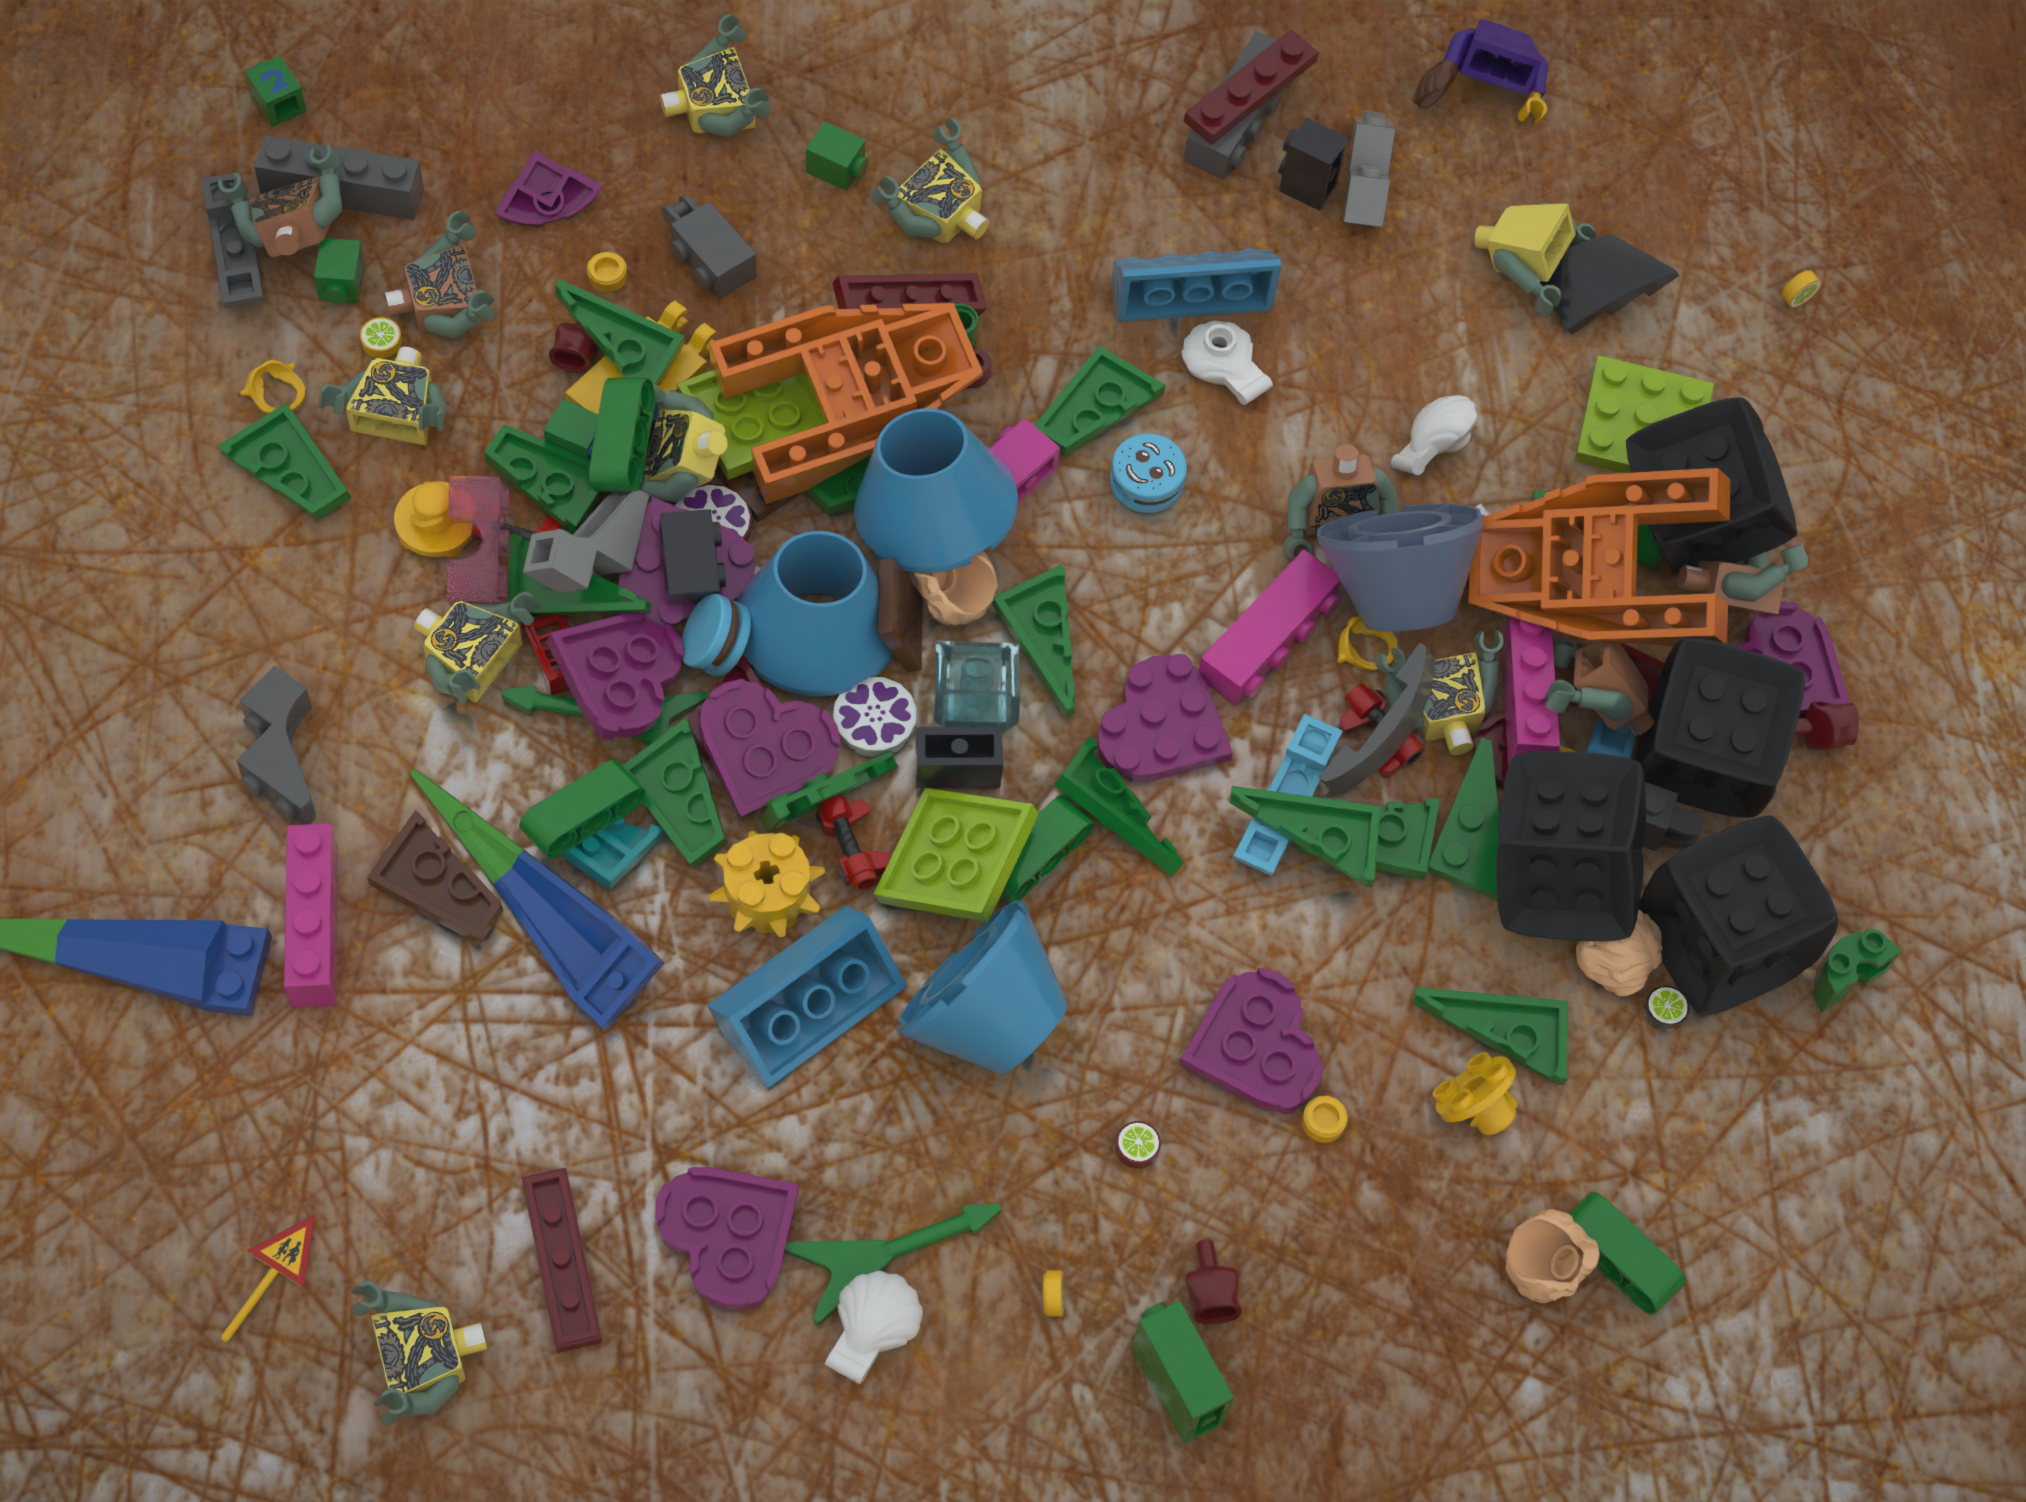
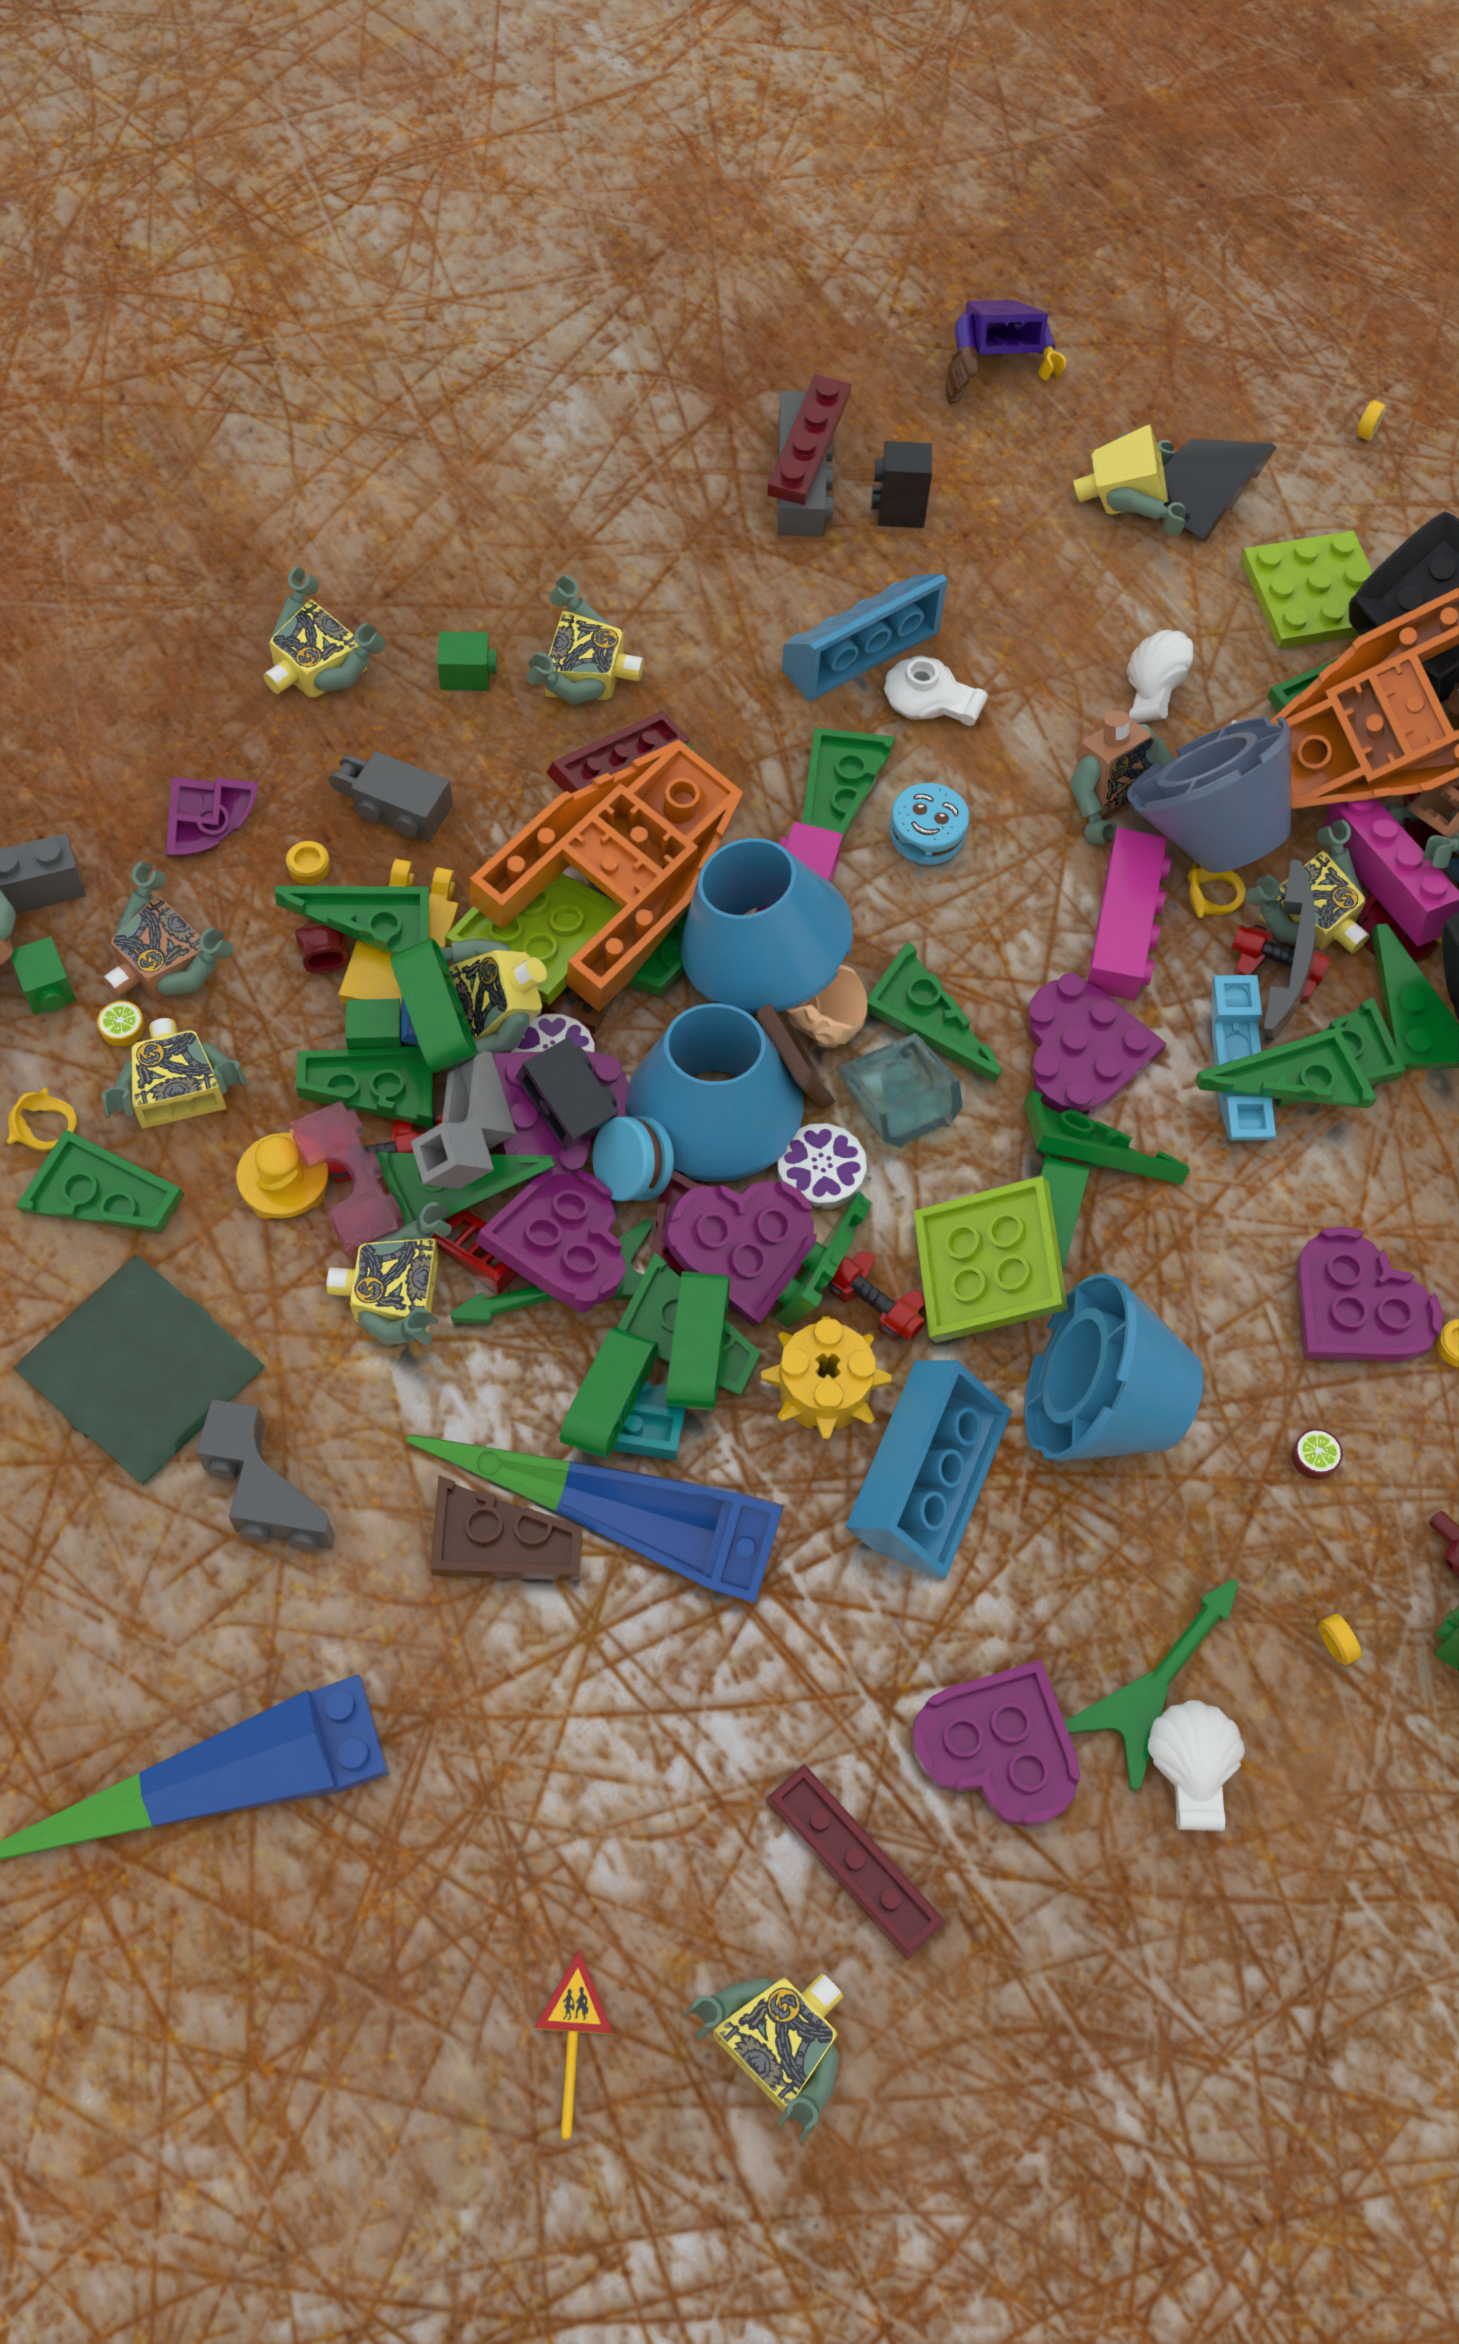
camera: 25 degrees left, 0 degrees up
dark pink brick [284,823,337,1008] -> none
black brick [915,727,1003,788] -> none
light grey arch [1342,110,1395,227] -> none
none -> clear green piece [12,1255,265,1485]
none -> green beam [666,1271,730,1411]

